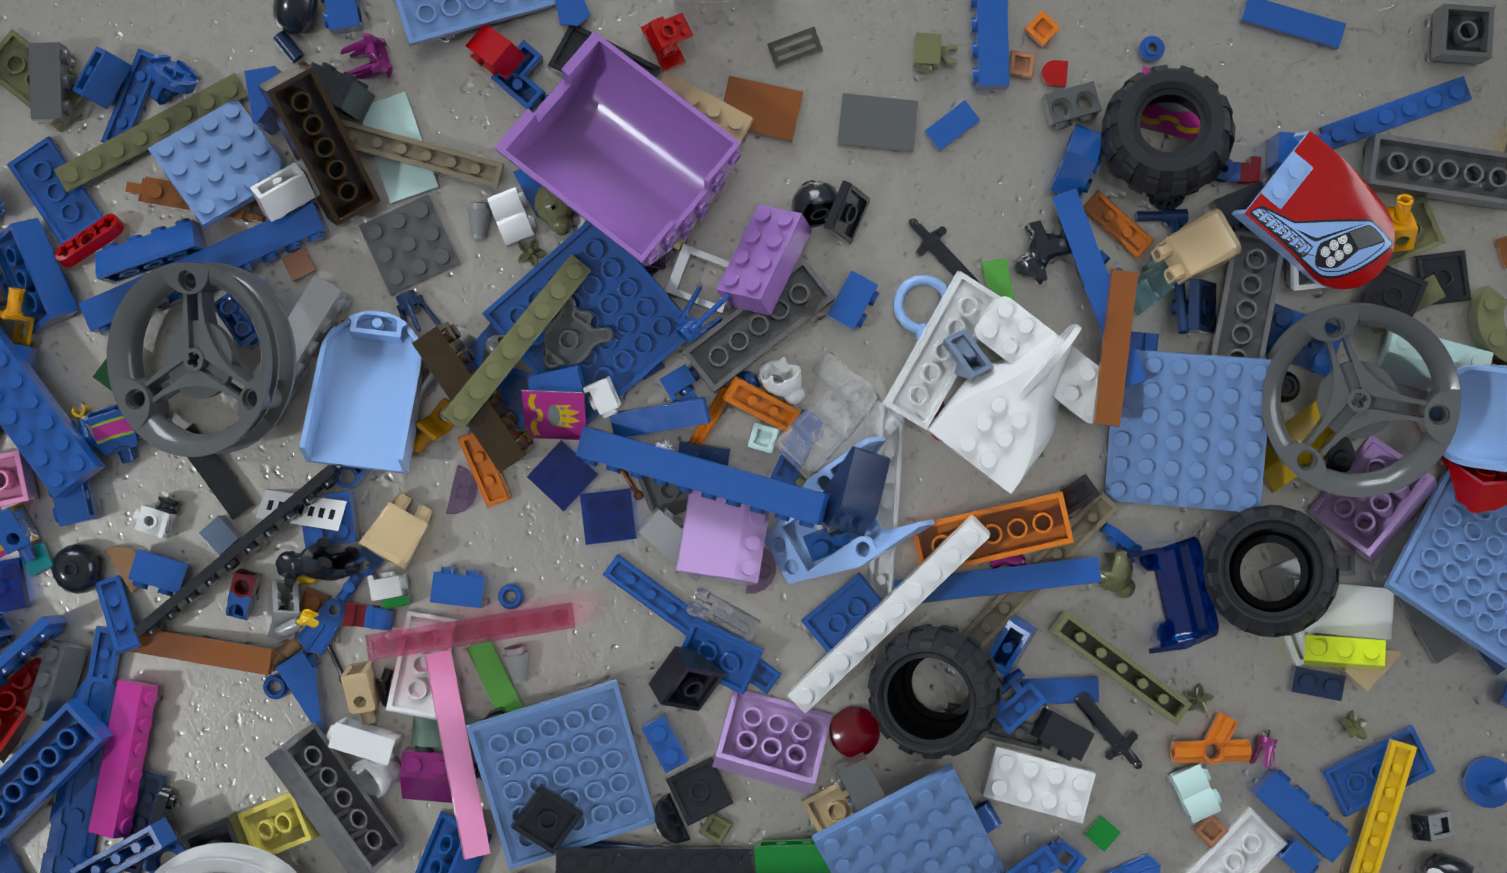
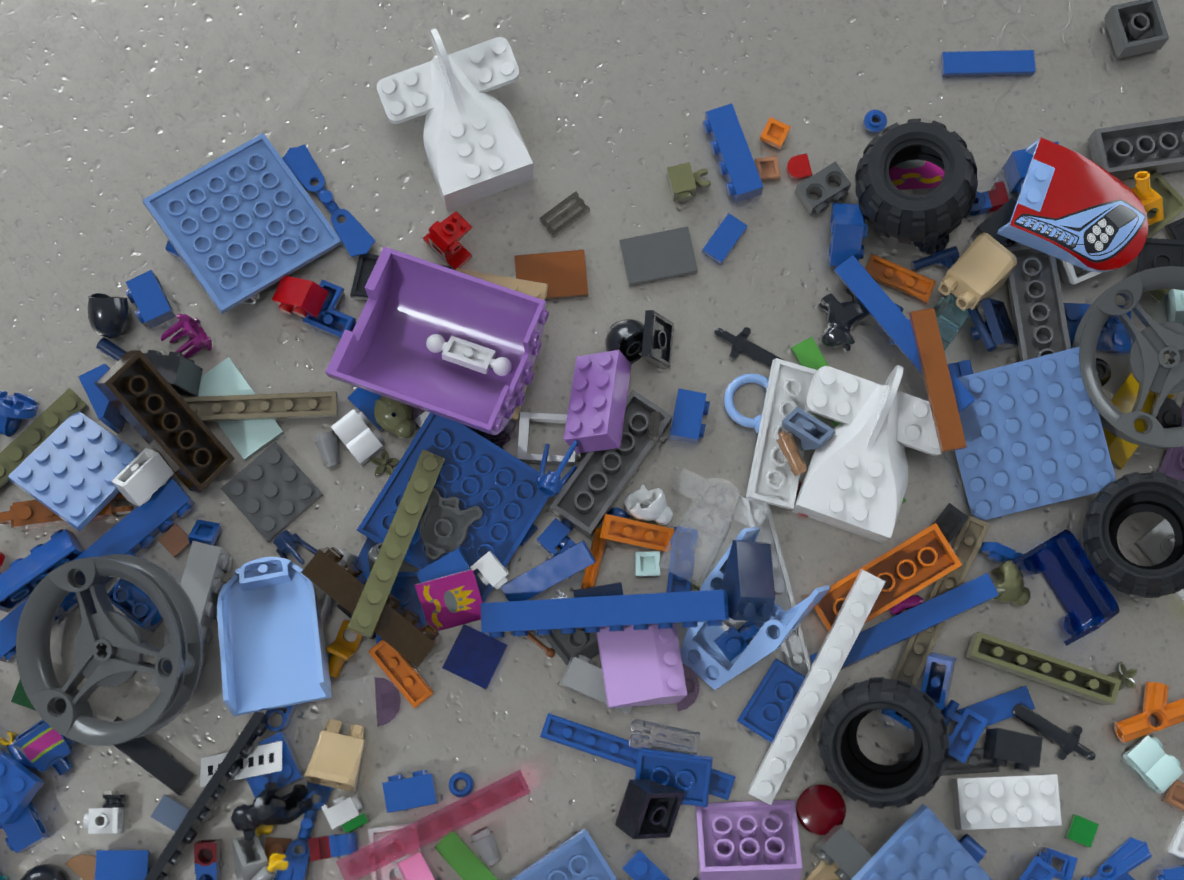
camera: 15 degrees left, 10 degrees down
clear blue plate [580,488,637,545] -> none
blue plate [1319,76,1472,150] -> none
none -> blue plate [188,519,221,545]
none -> white plate [426,334,512,376]
none -> medium nougat piece [776,430,808,476]

